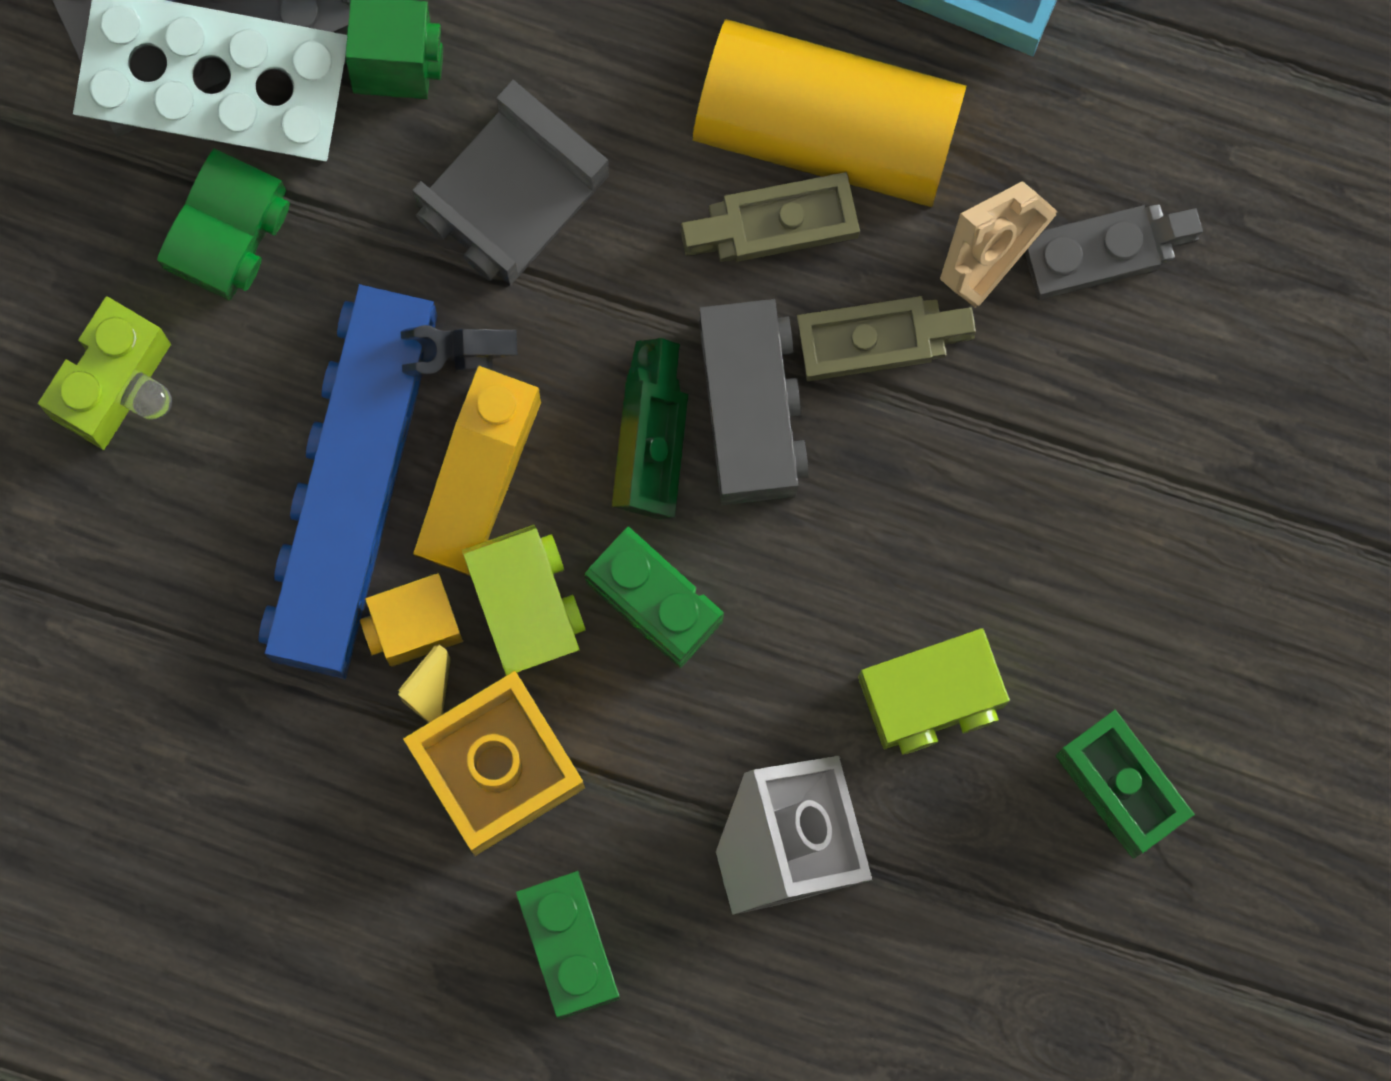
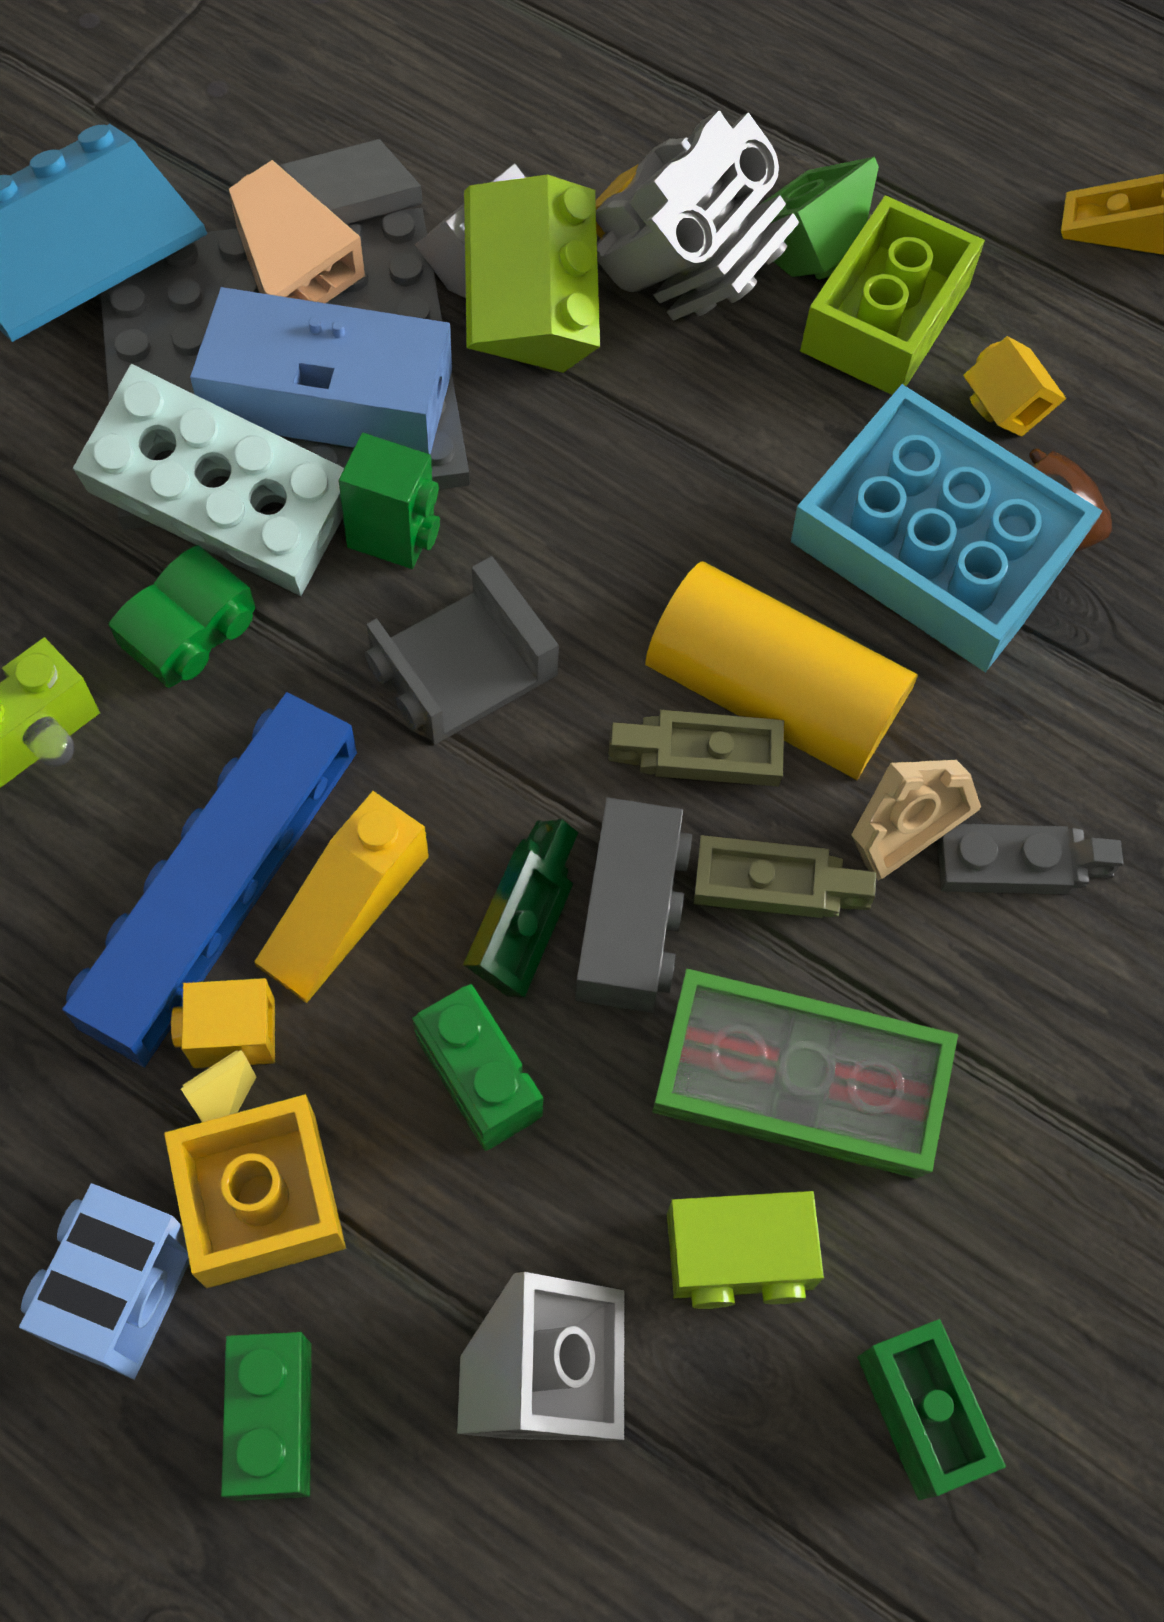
camera: 15 degrees right, 15 degrees down
black plate [401,325,518,376] -> none
lime brick [462,524,586,676] -> none
none -> light blue brick [19,1183,190,1380]
none -> clear brick [652,969,958,1179]

